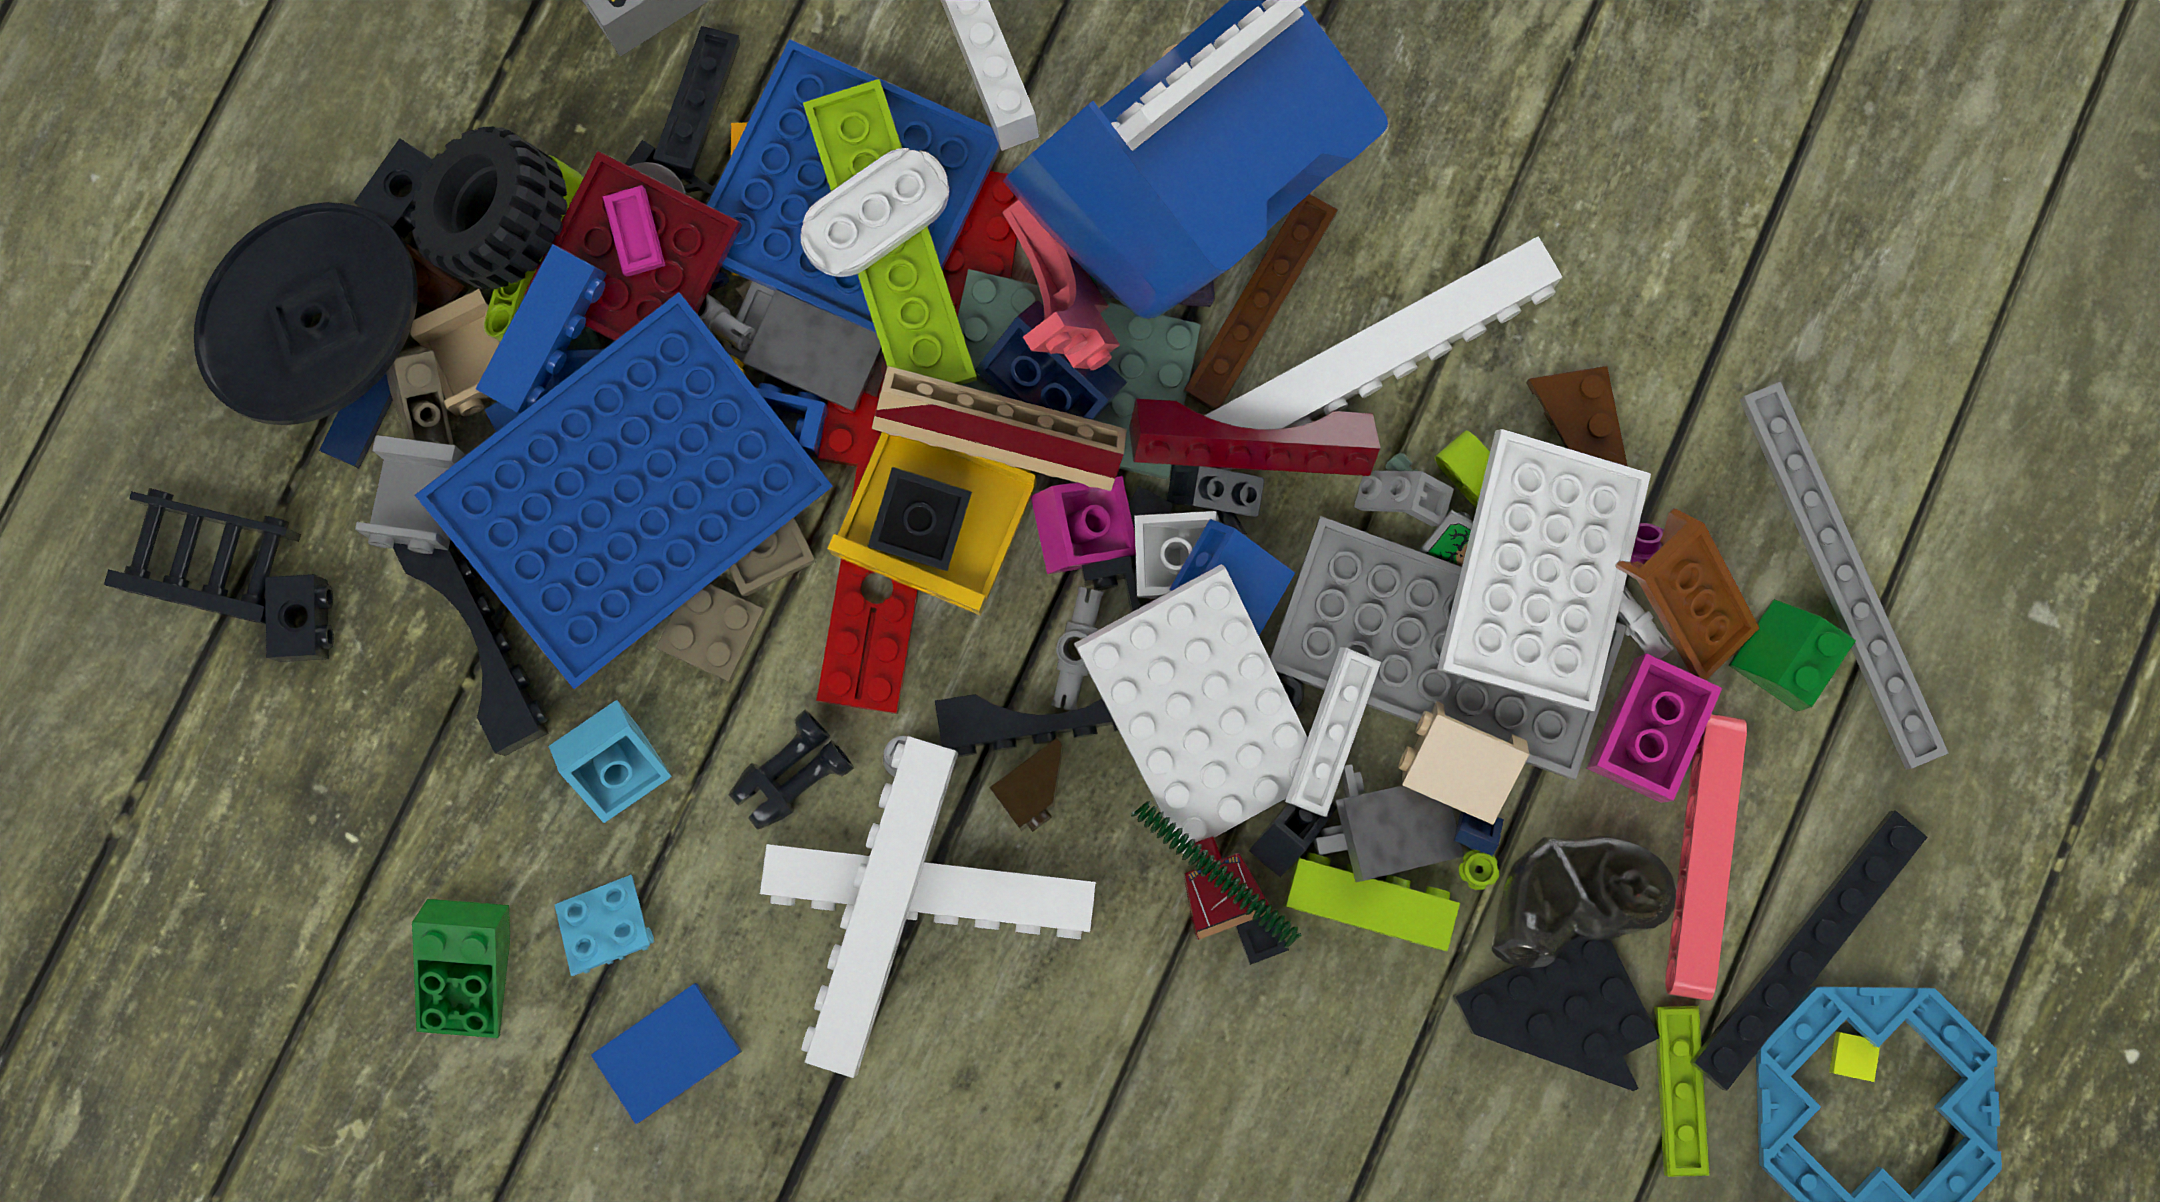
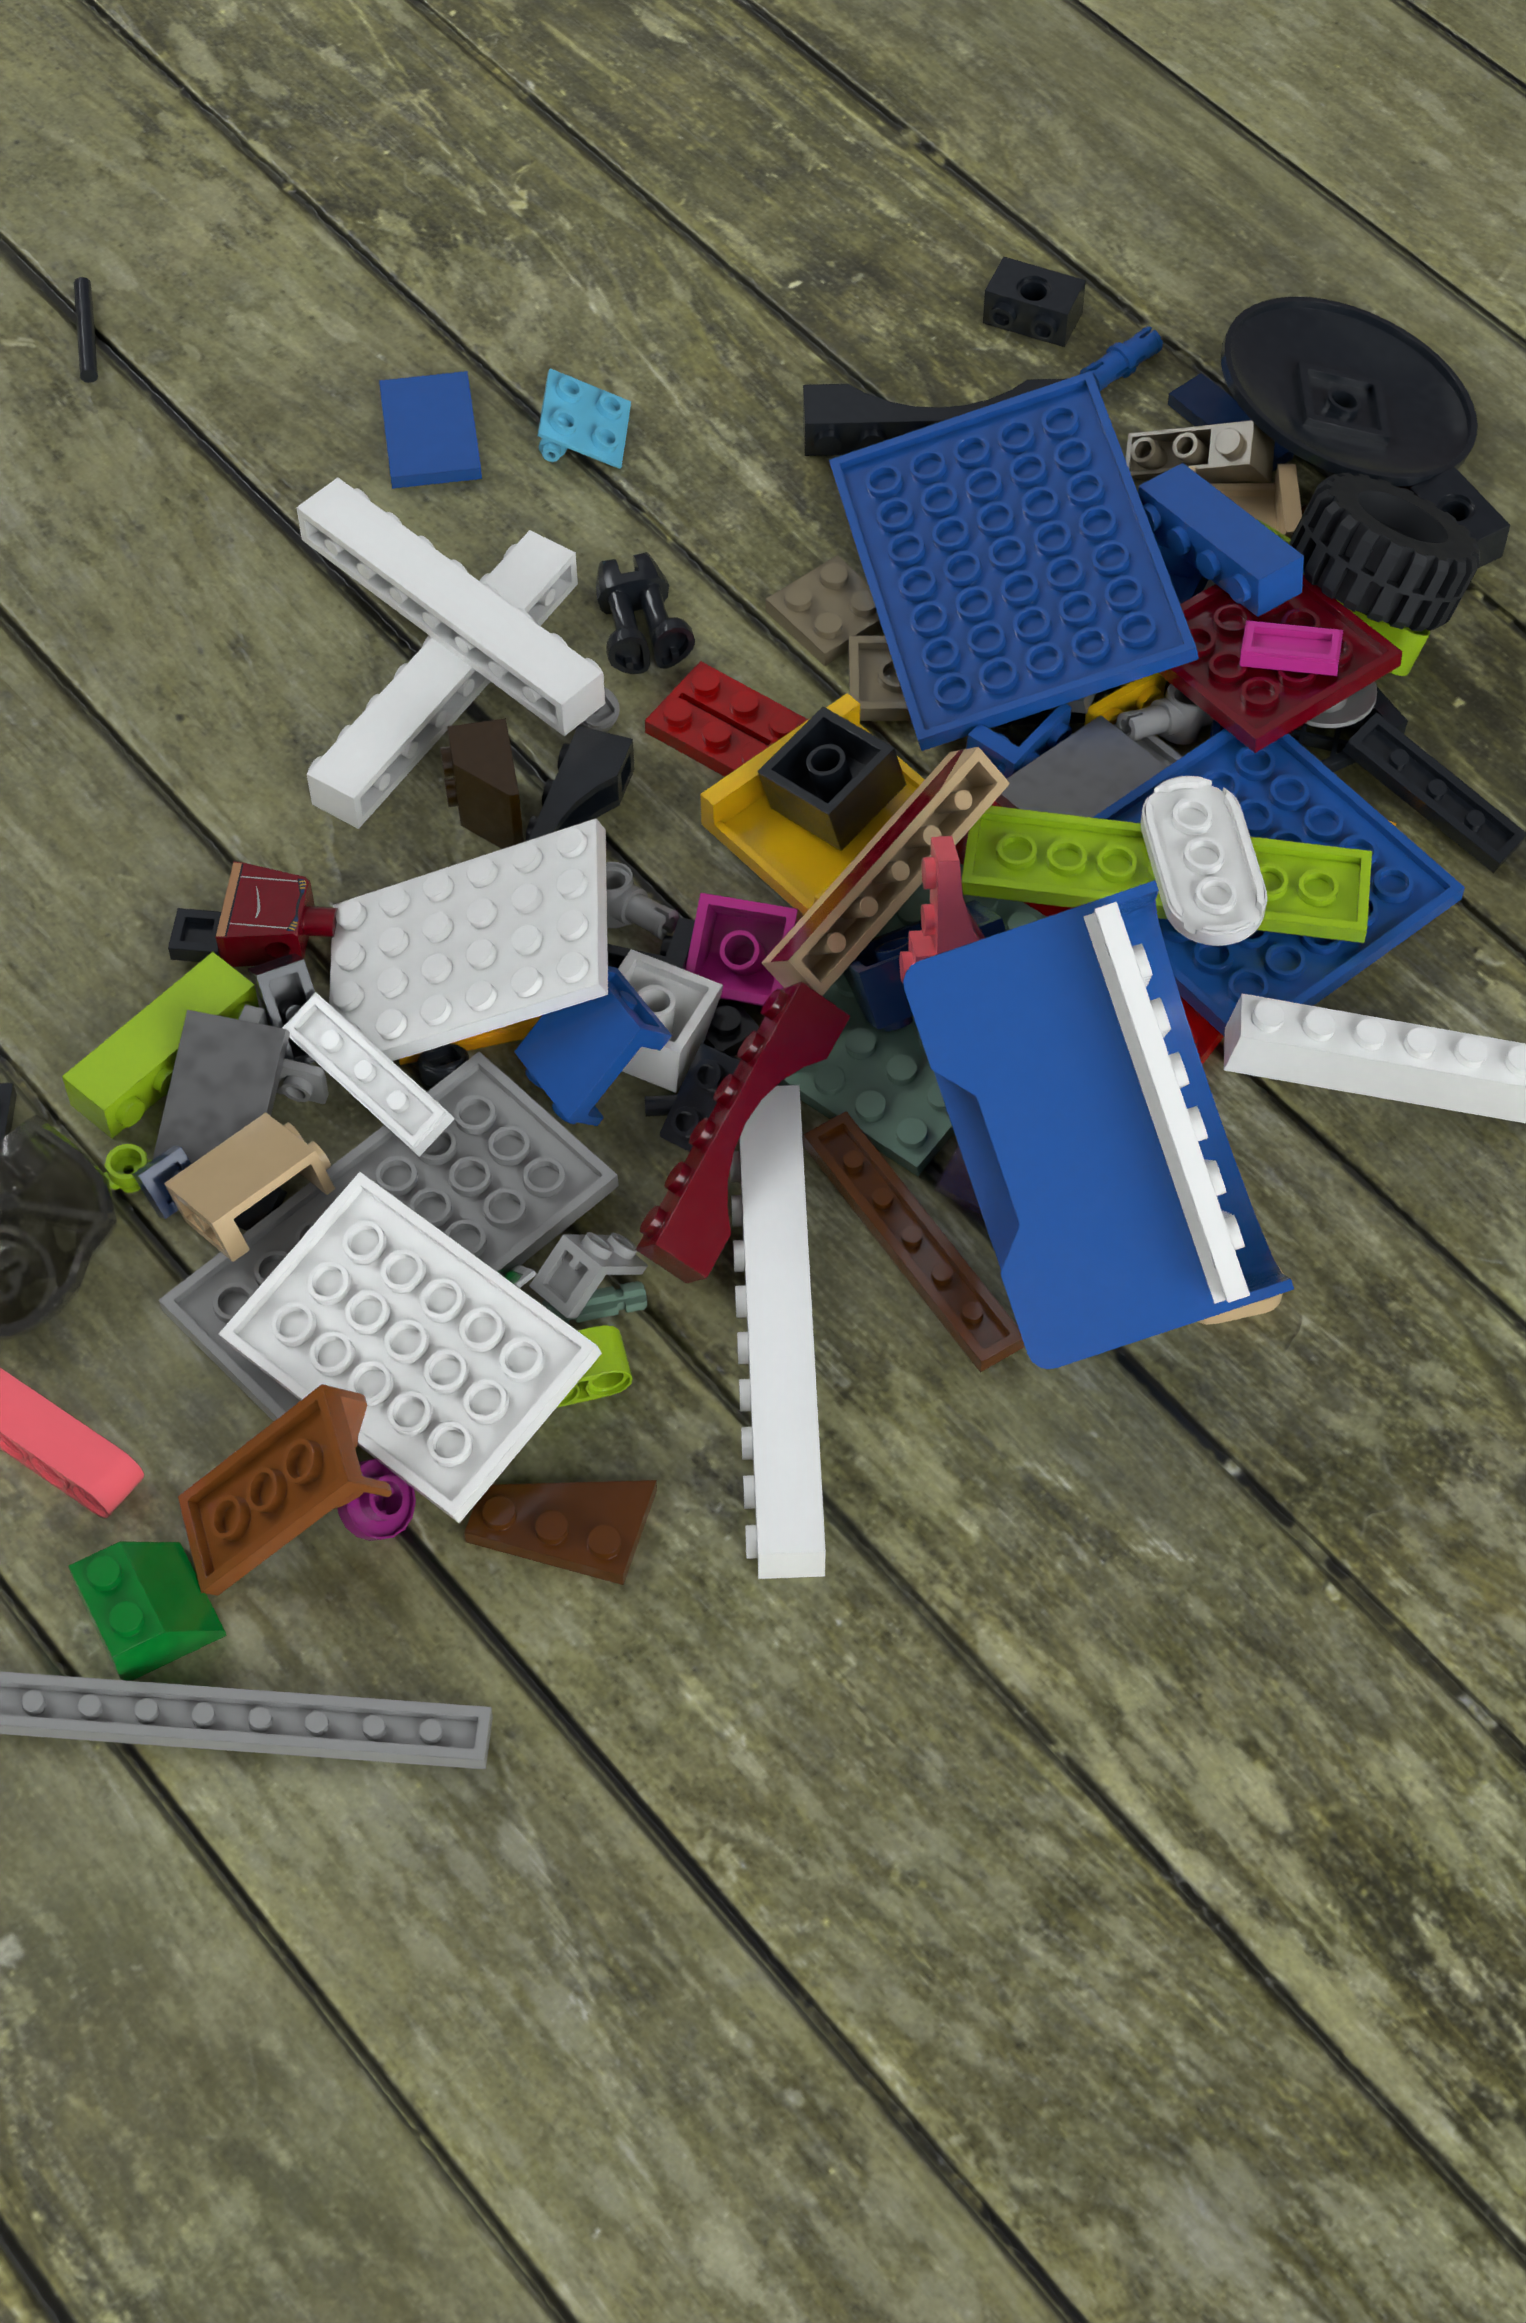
camera: 115 degrees right, 25 degrees down
black fence [104,488,301,625] -> none
light grey panel [355,435,466,554] -> none
green slope [412,899,510,1038] -> none
medium azure slope [549,700,672,823] -> none
dark green piece [1131,801,1302,948] -> none
dark pink brick [1586,653,1722,803] -> none
none -> blue pin [1079,326,1163,391]

